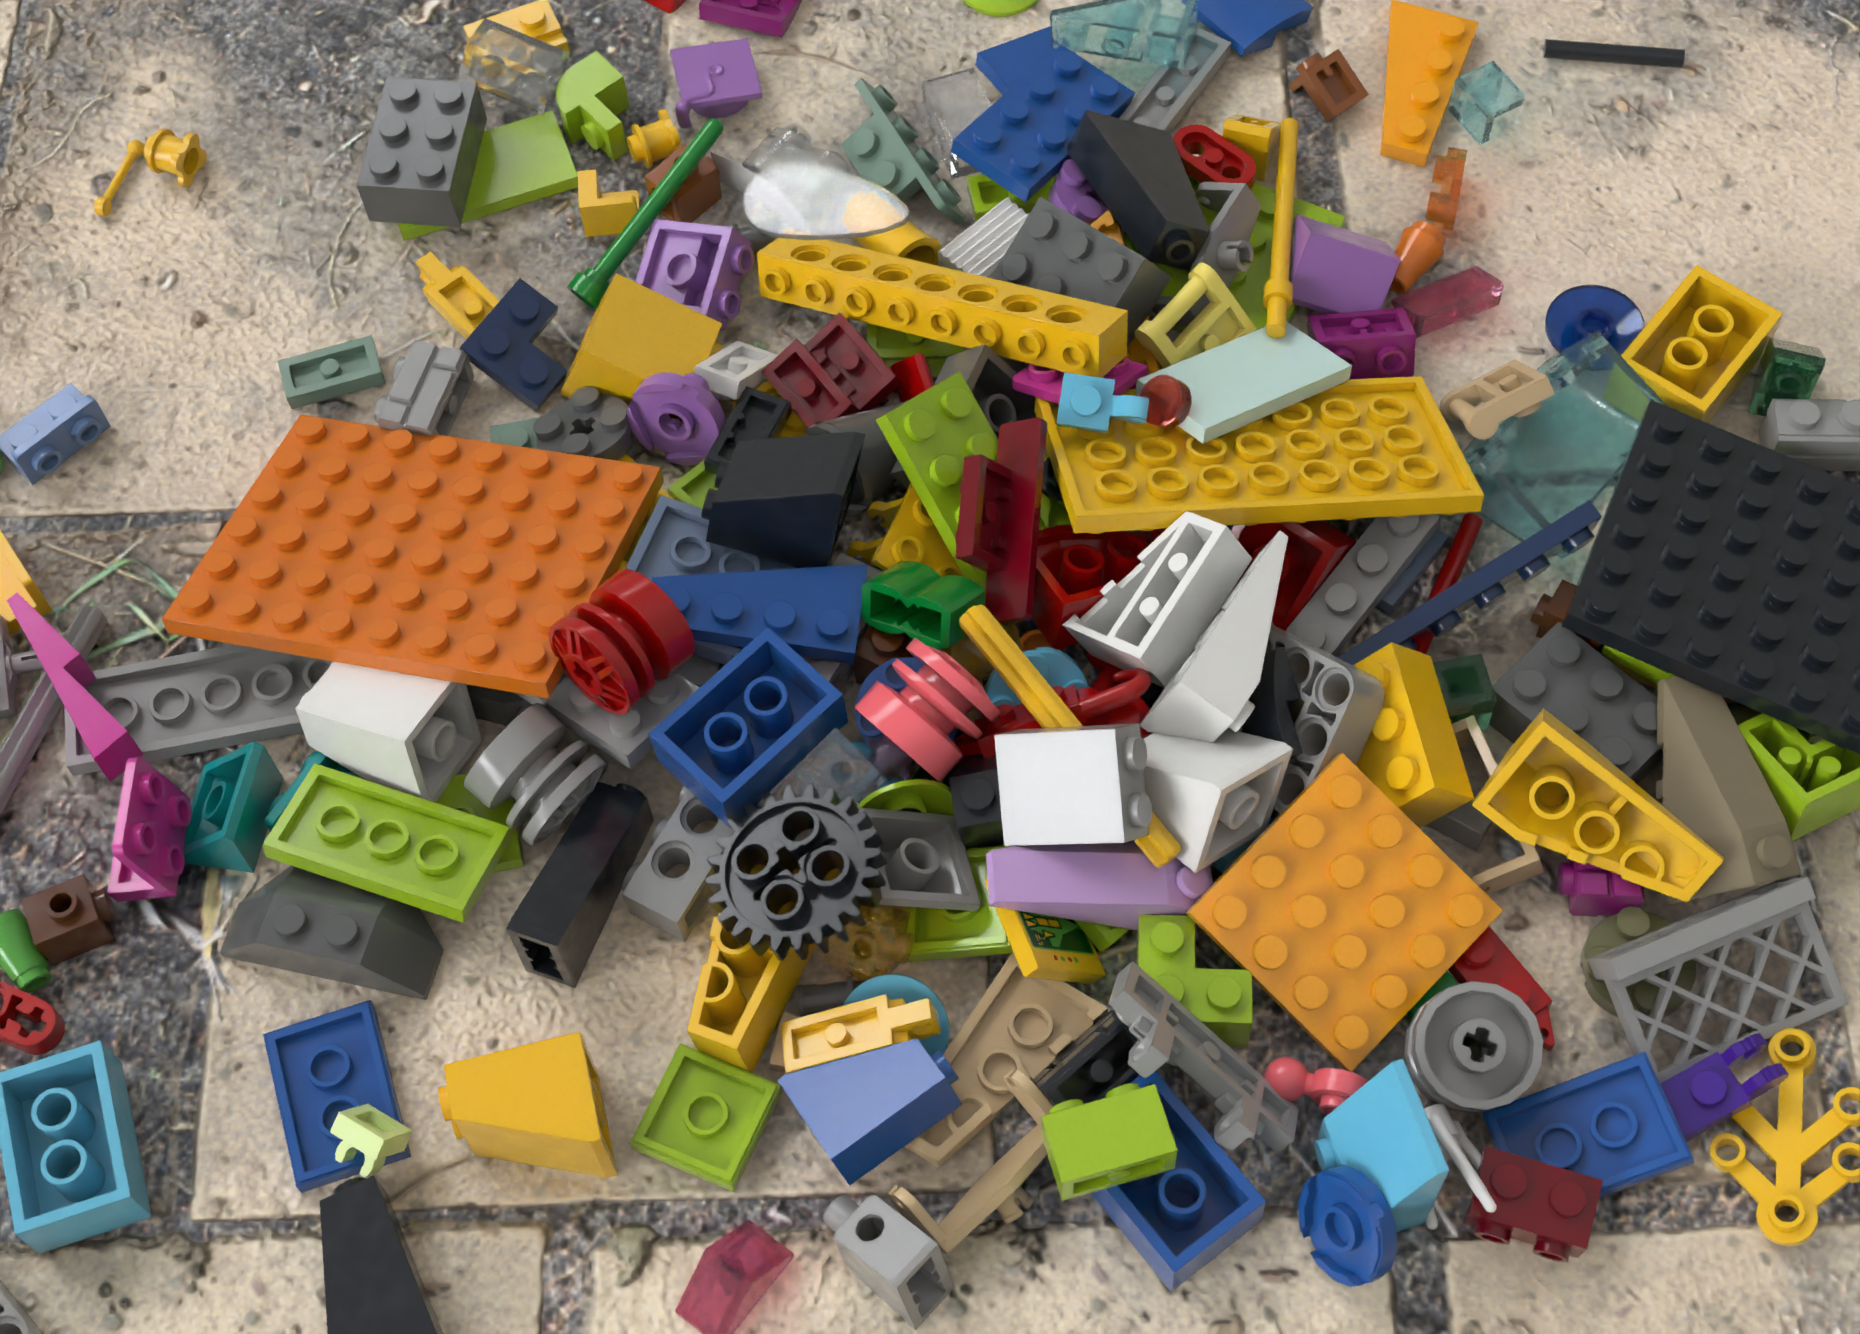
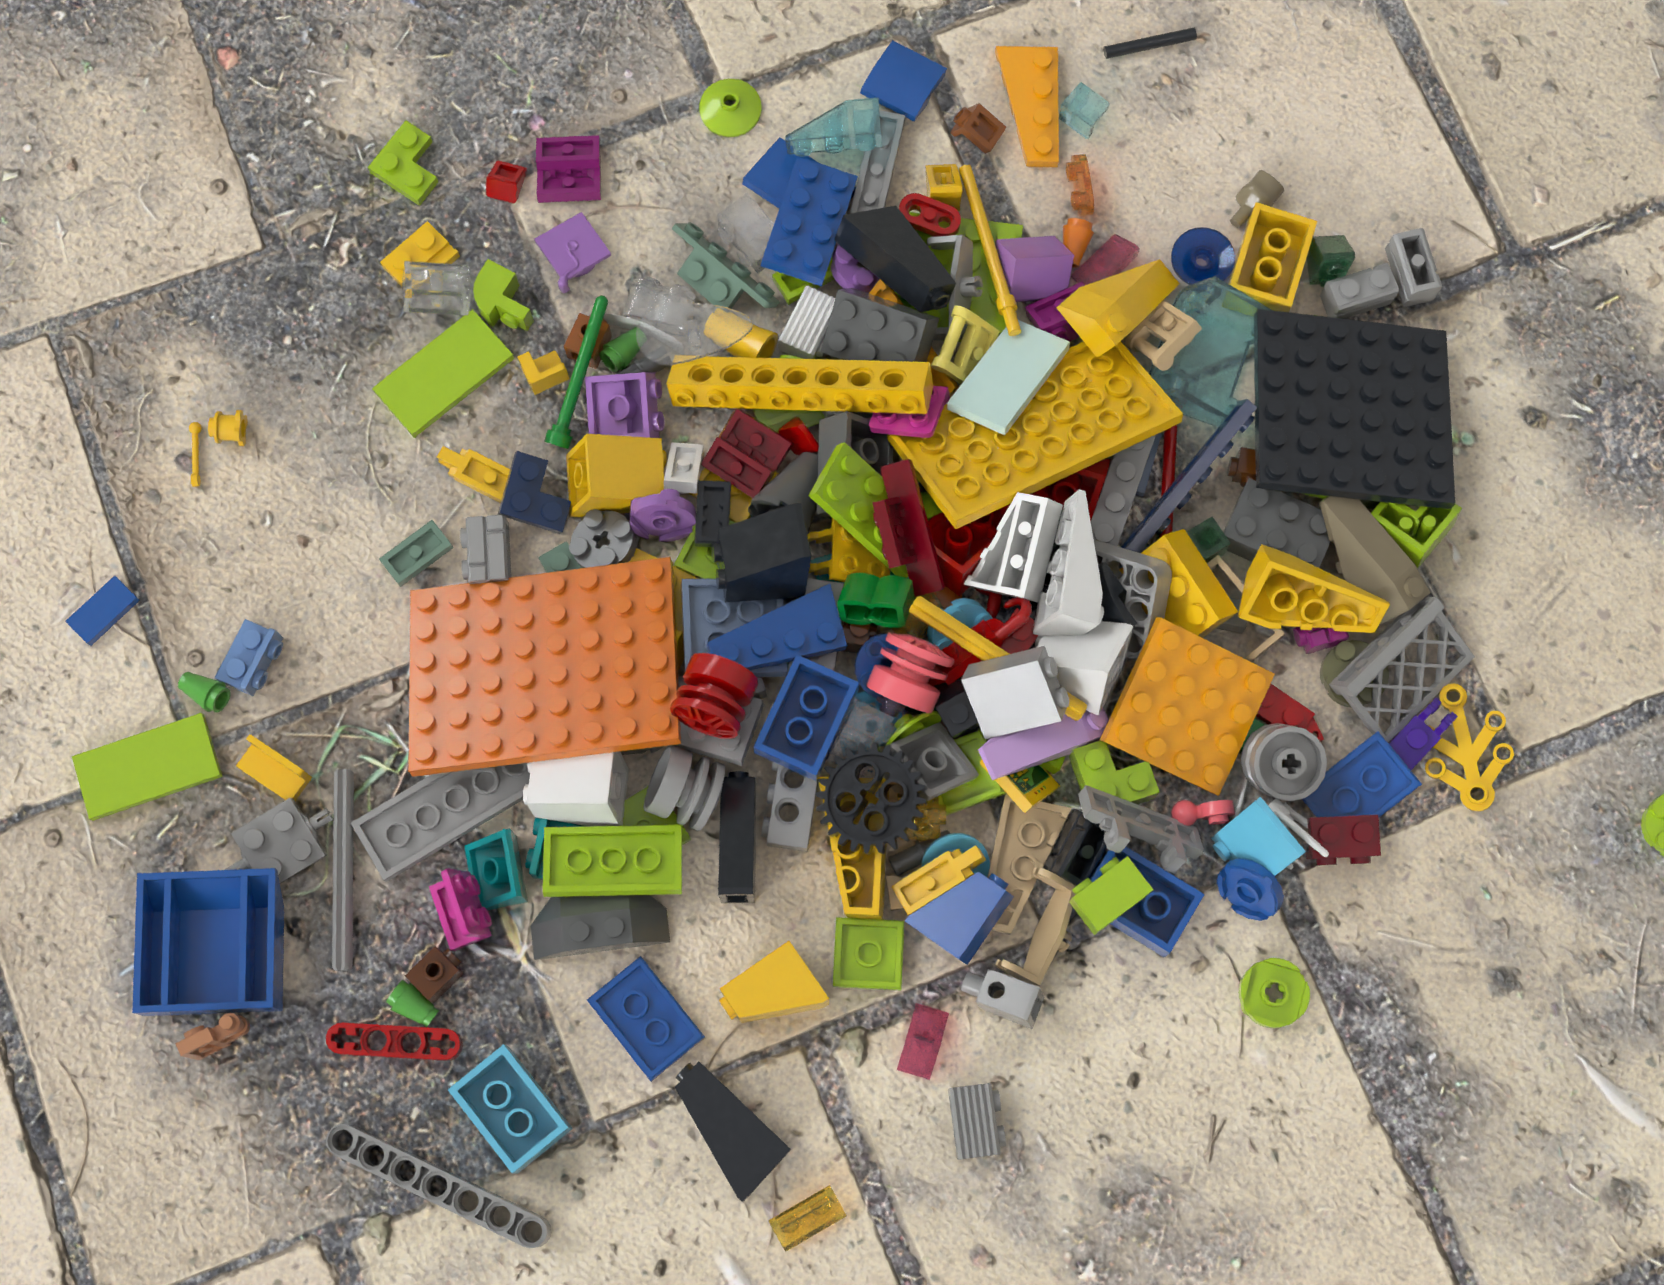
camera: 25 degrees left, 15 degrees up
dark pink slope [7,592,144,782] -> none
yellowish green tile [330,1104,413,1178] -> none
dark grey brick [356,77,487,227] -> none
yellow brick [626,108,681,169] -> none
medium azure plate [1056,372,1150,434] -> none
clear red tile [1140,375,1192,429] -> none
none -> bright green cone [599,327,647,373]
none -> yellow wedge [1056,259,1180,358]
none -> dark tan piece [1230,170,1284,228]

